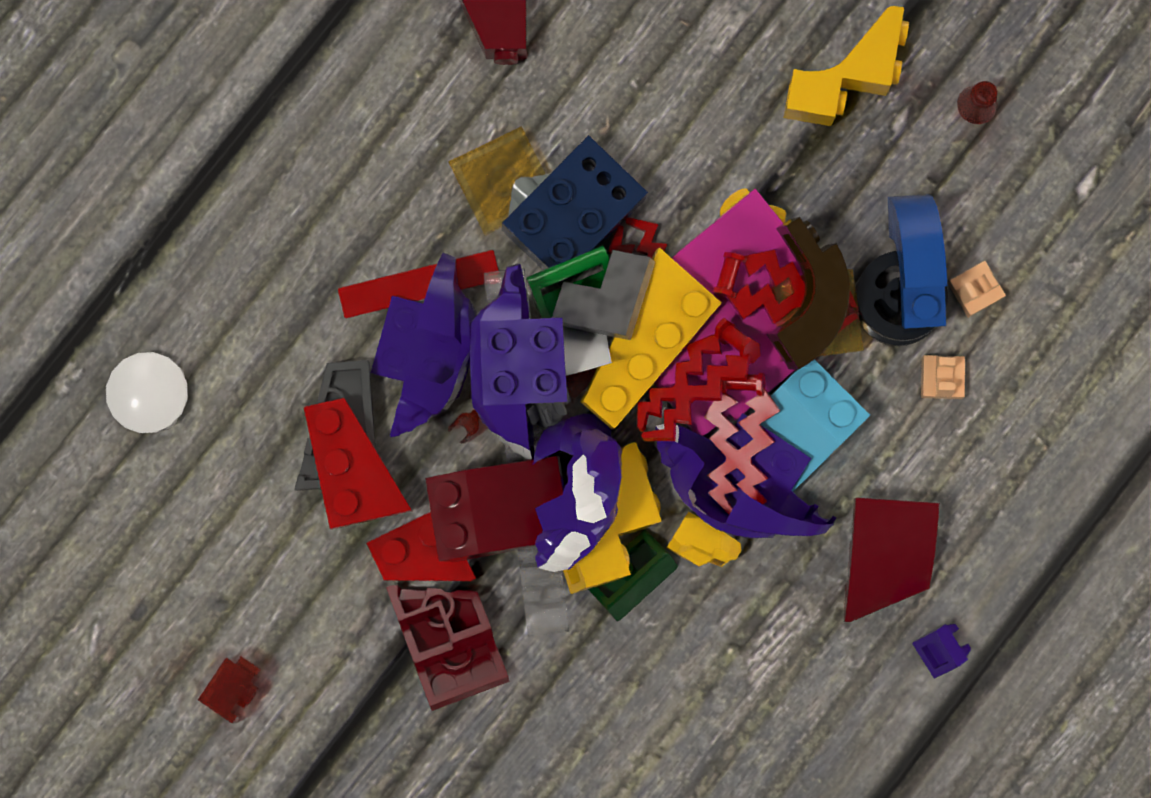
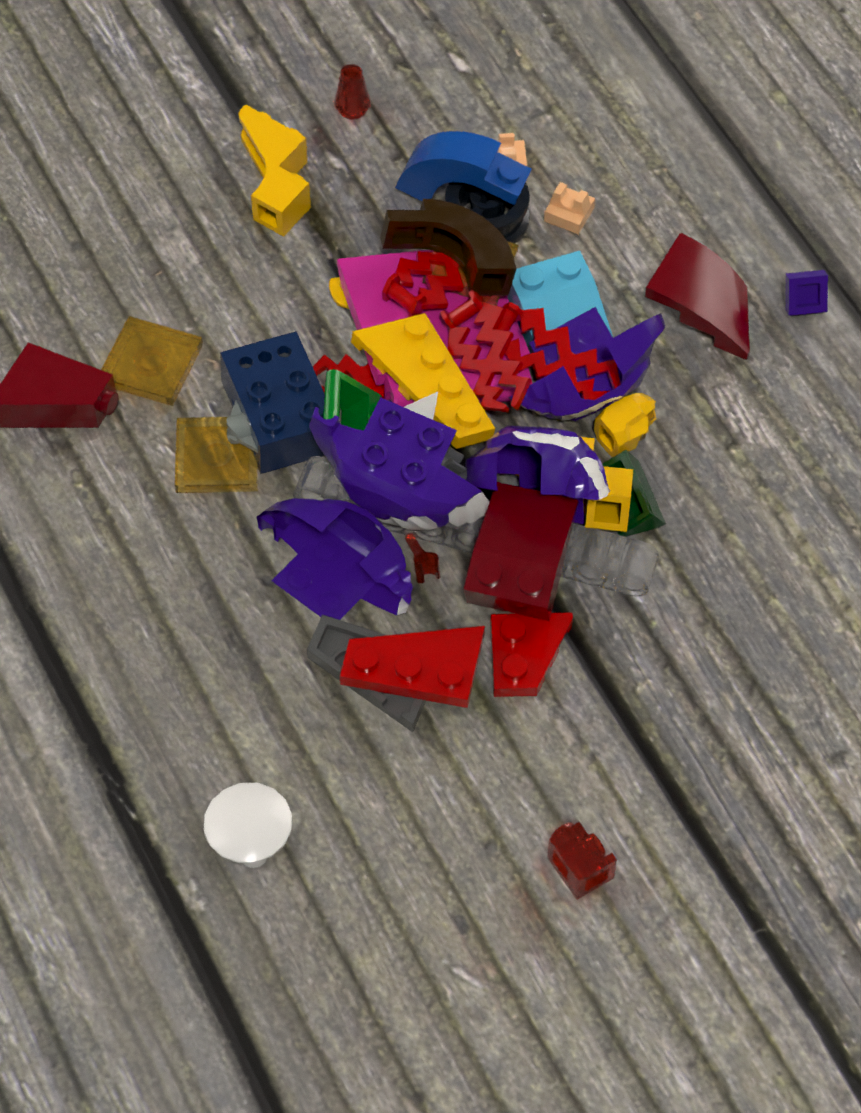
camera: 65 degrees left, 25 degrees down
red sticker [338,250,501,318] -> none
dark red slope [386,585,510,711] -> none
flat silver tile [552,250,655,340] -> none
none -> clear yellow tile [101,316,203,406]

